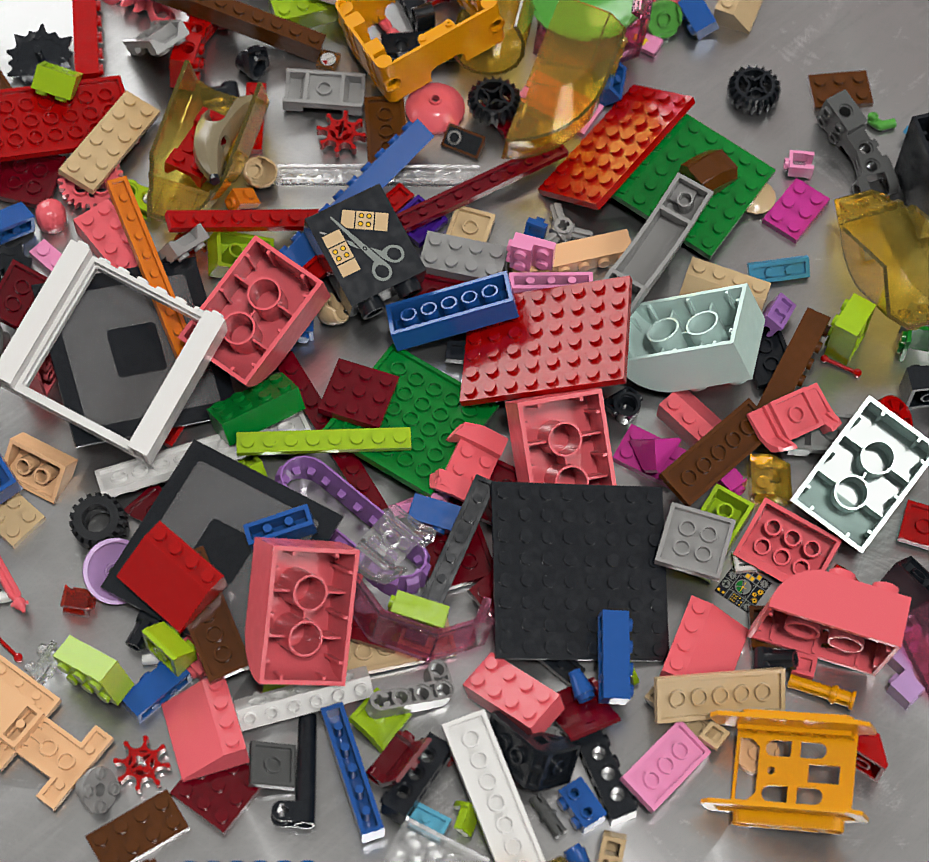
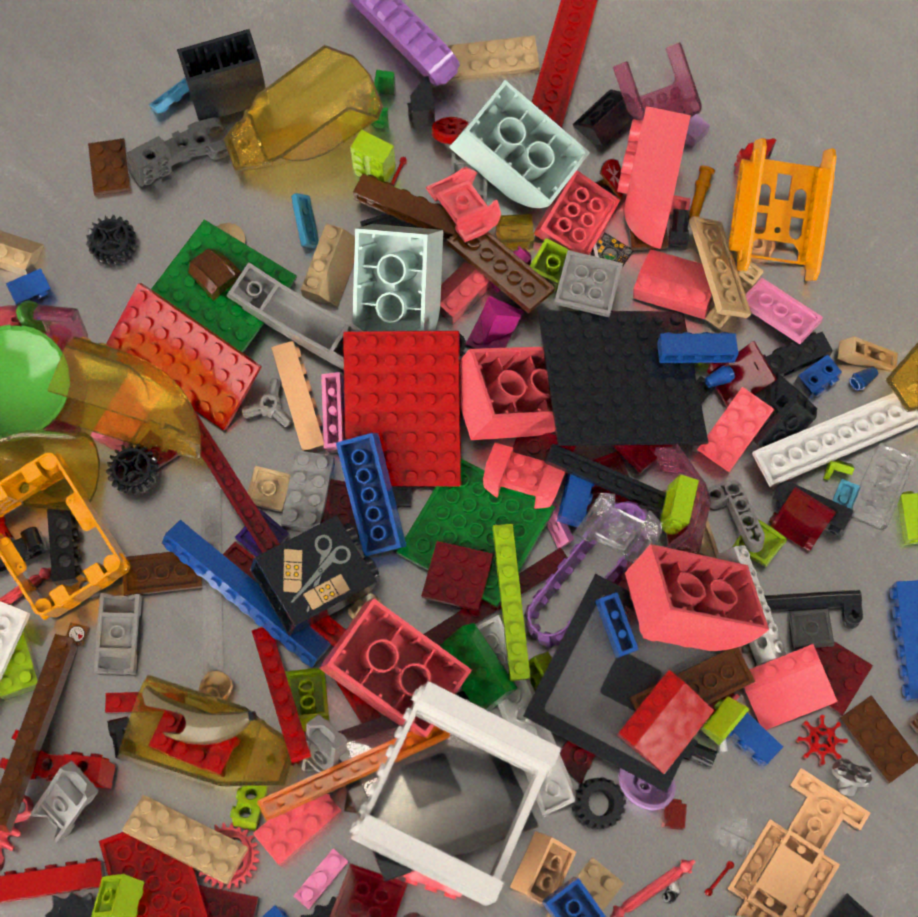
camera: 90 degrees left, 10 degrees up
coral hair [35,198,67,235] -> none
lime brick [53,635,135,706] -> none
orange bracket [224,187,260,210] -> none
black piece [235,45,270,80] -> none
red gear [316,110,366,158] -> none
blue brick [320,702,385,843] -> none
coral dish [405,82,465,135] -> none
slope [441,123,486,160] -> none
bright pink plate [506,232,556,272] -> none
blue tile [524,216,548,239] -> none
dark grey pin [529,793,567,839] -> none
dark pink plate [762,178,830,244] -> none
medium lavender hinge [762,292,797,337] -> none
bright pink window [784,150,814,180] -> none
bright green arm [867,112,897,131] -> none

